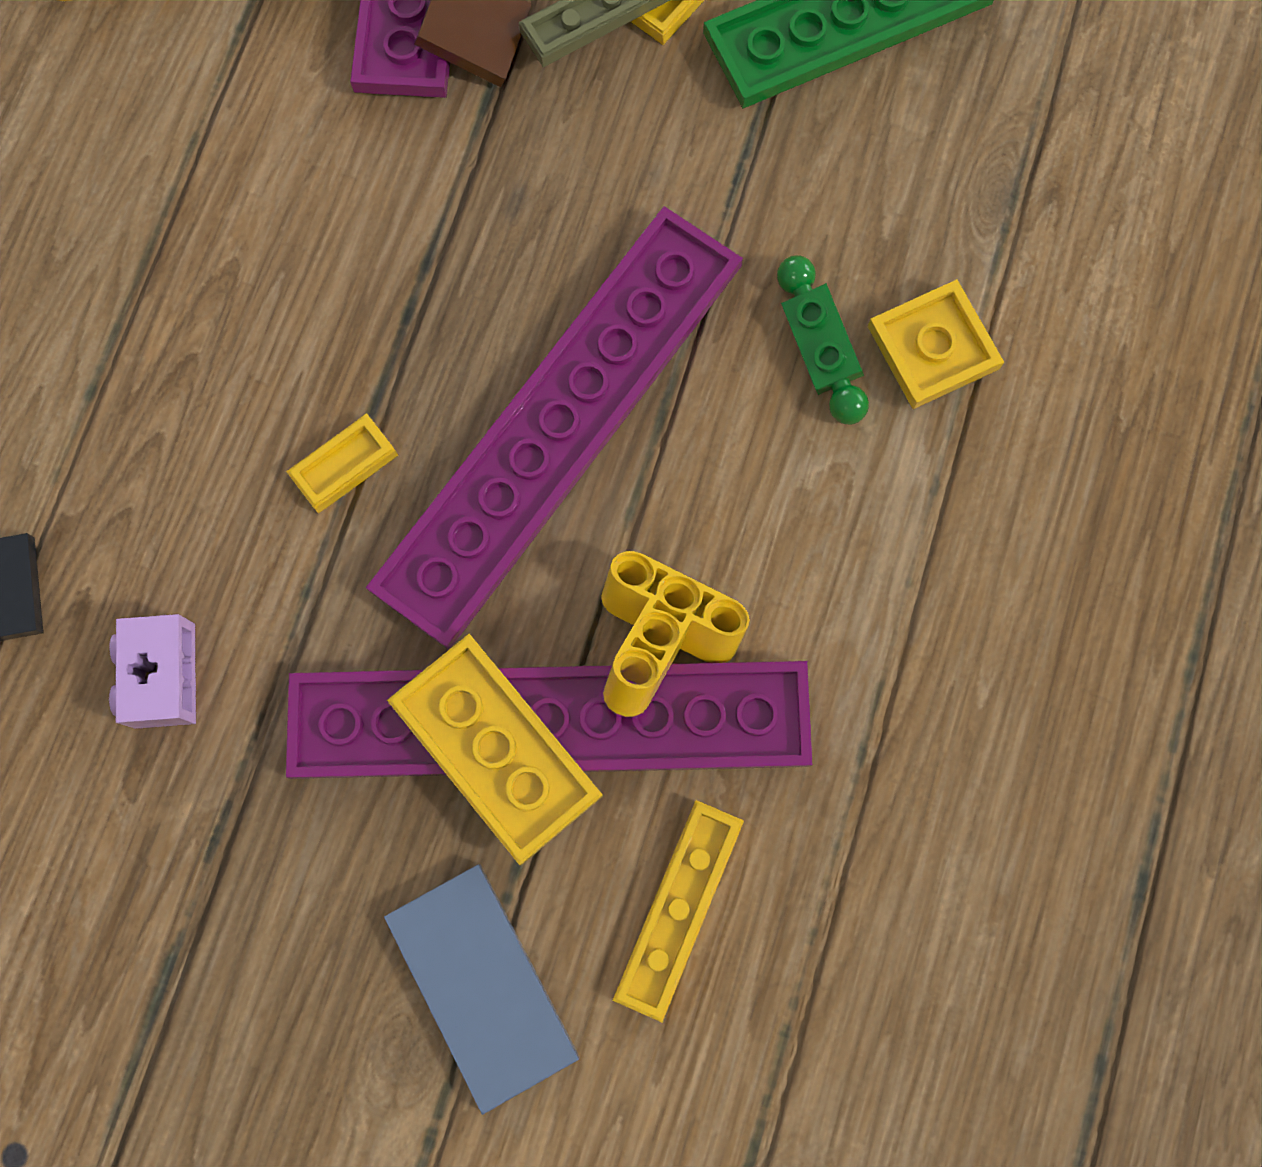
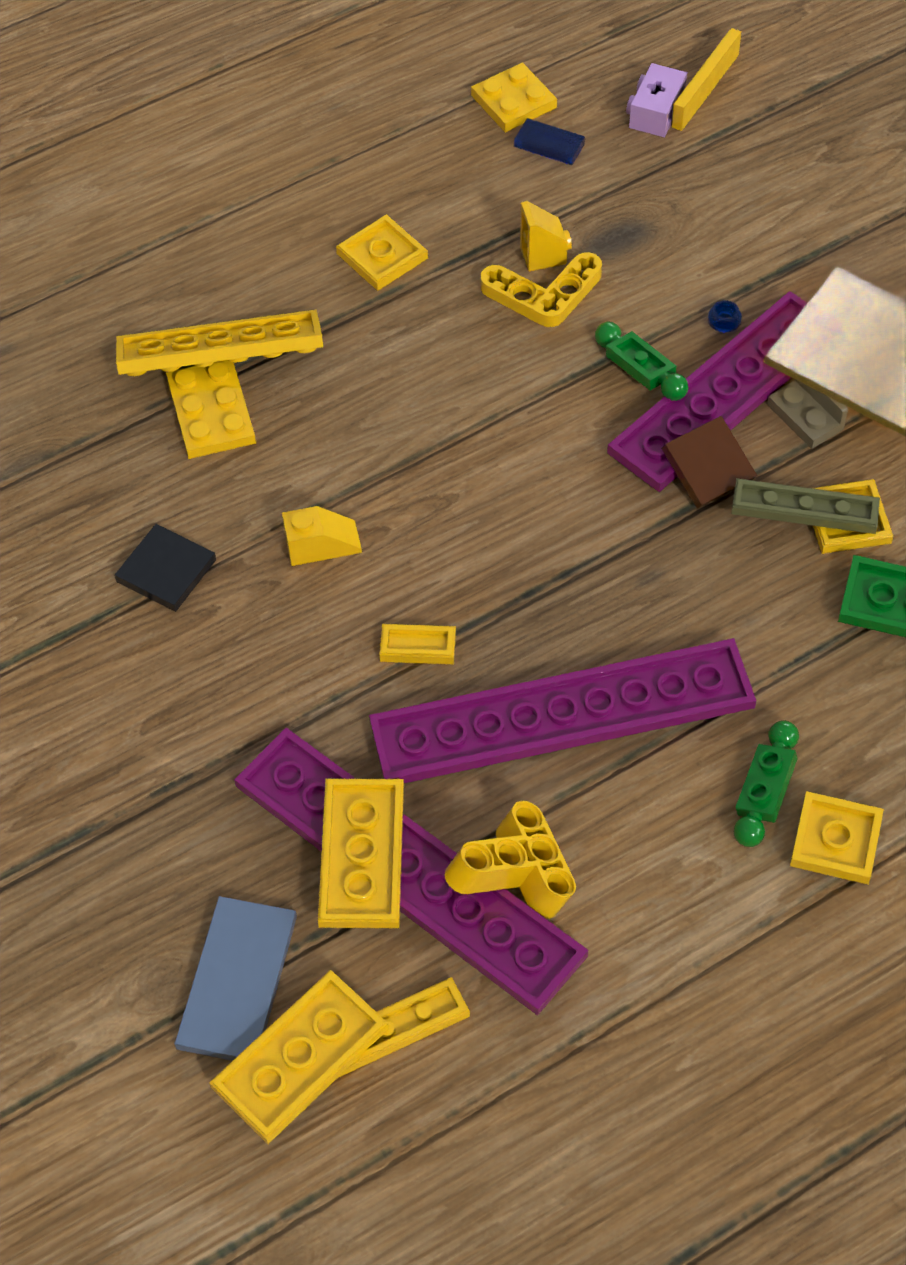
camera: 40 degrees right, 20 degrees down
lavender brick [109,614,196,729] -> none
none -> yellow tile [209,970,389,1144]
none -> yellow slope [282,506,362,566]

